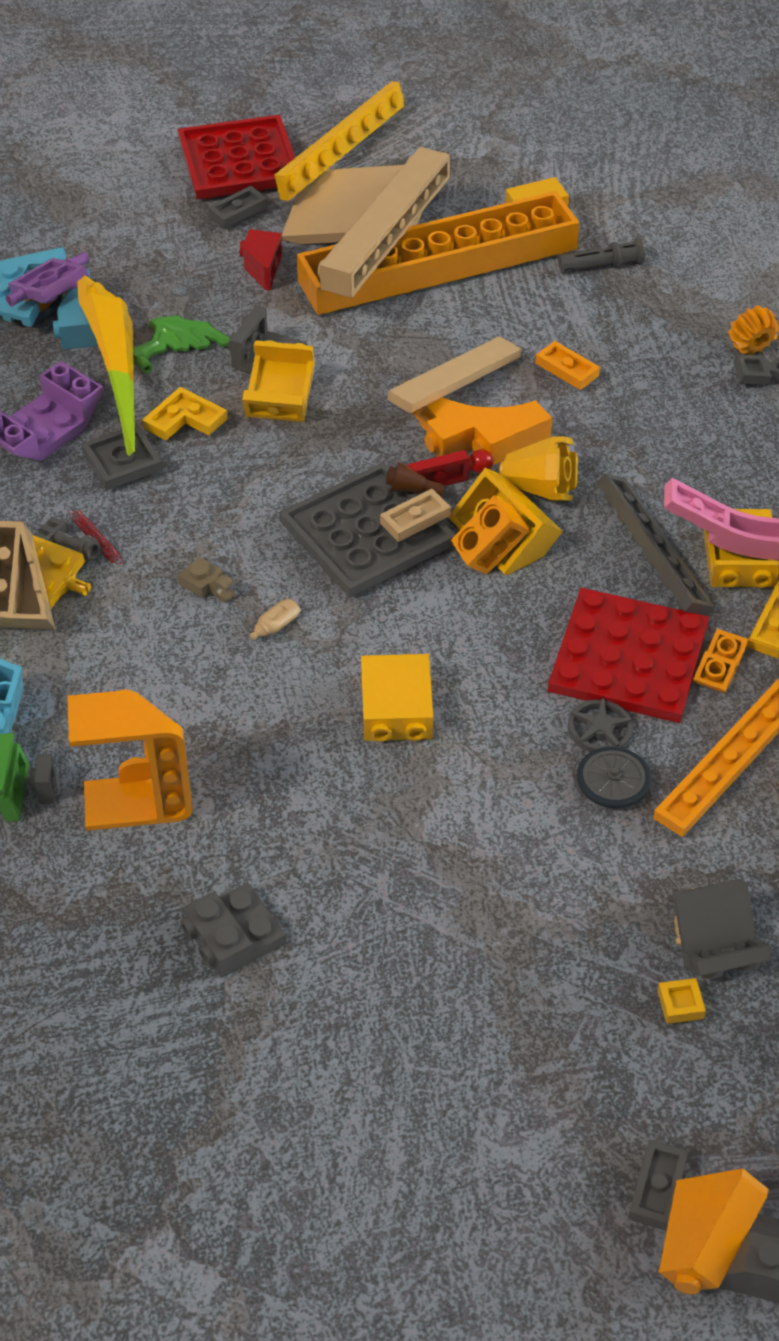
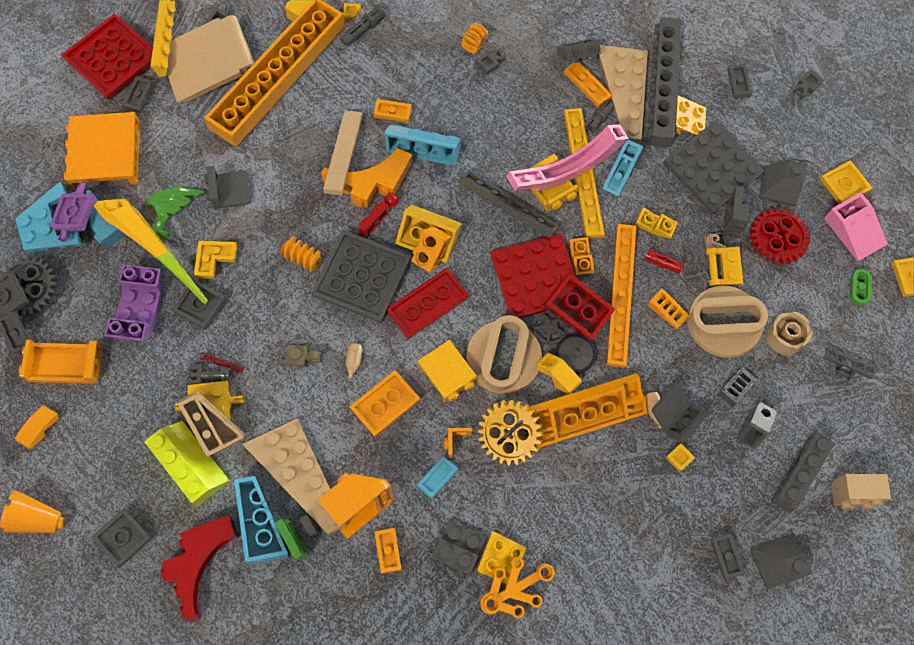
camera: 35 degrees left, 20 degrees up
red slope [239,229,283,290] -> none
yellow panel [242,340,315,422] -> none
tan brick [317,147,450,298] -> none
tan plate [380,489,451,542] -> none
reddish brown cone [385,461,445,497] -> none
yellow cone [500,436,578,501] -> none
light orange slope [658,1168,768,1294] -> none
none -> light orange panel [64,112,140,189]
none -> tan wing [242,418,347,535]
none -> light orange piece [280,236,322,273]
none -> yellow tile [343,3,361,21]
none -> light orange plate [349,370,421,437]
none -> light orange plate [374,528,402,574]
none -> medium azure slope [384,125,461,166]
none -> red tile [387,268,469,340]
none -> medium azure tile [416,455,458,500]
none -> light orange bracket [444,428,472,459]
none -> tan piece [466,315,542,394]
none -> yellow hinge [477,531,526,584]
none -> yellow gear [478,399,543,466]
none -> light orange plant [480,556,555,618]
none -> light orange slope [527,373,648,448]
none -> yellow slope [536,353,582,394]
none -> red brick [542,273,615,340]

